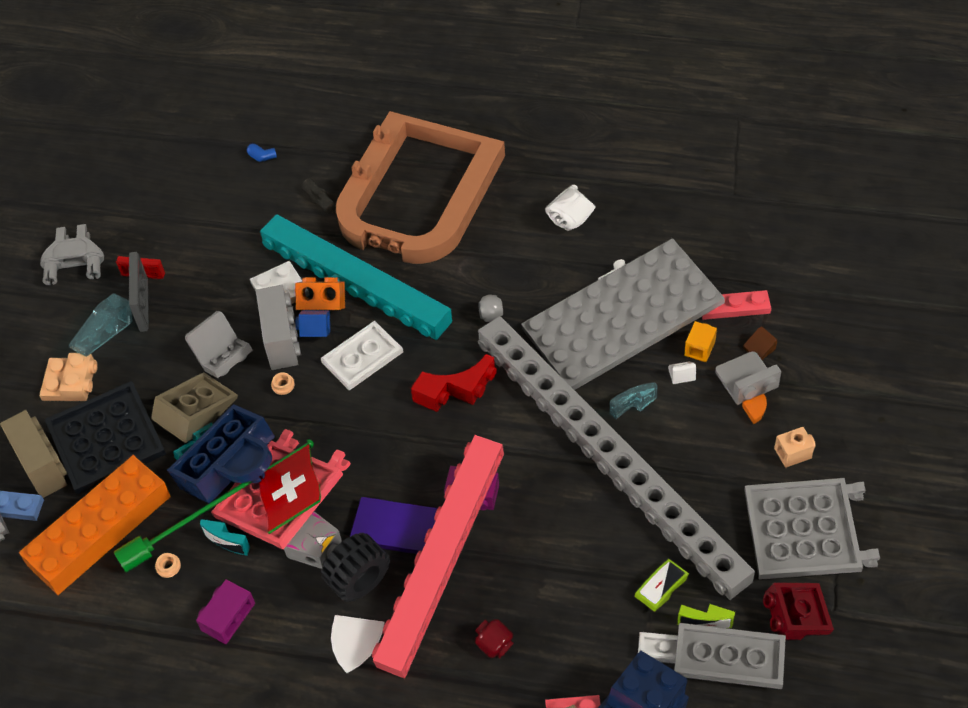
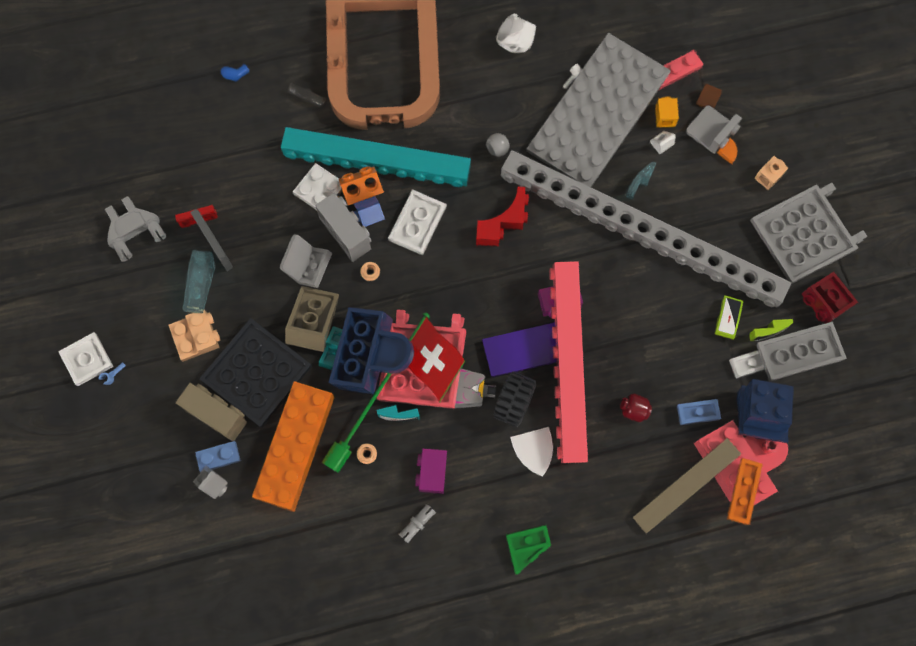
camera: 30 degrees left, 20 degrees up
none -> light grey pin [399,504,436,543]
none -> medium blue plate [677,399,721,425]

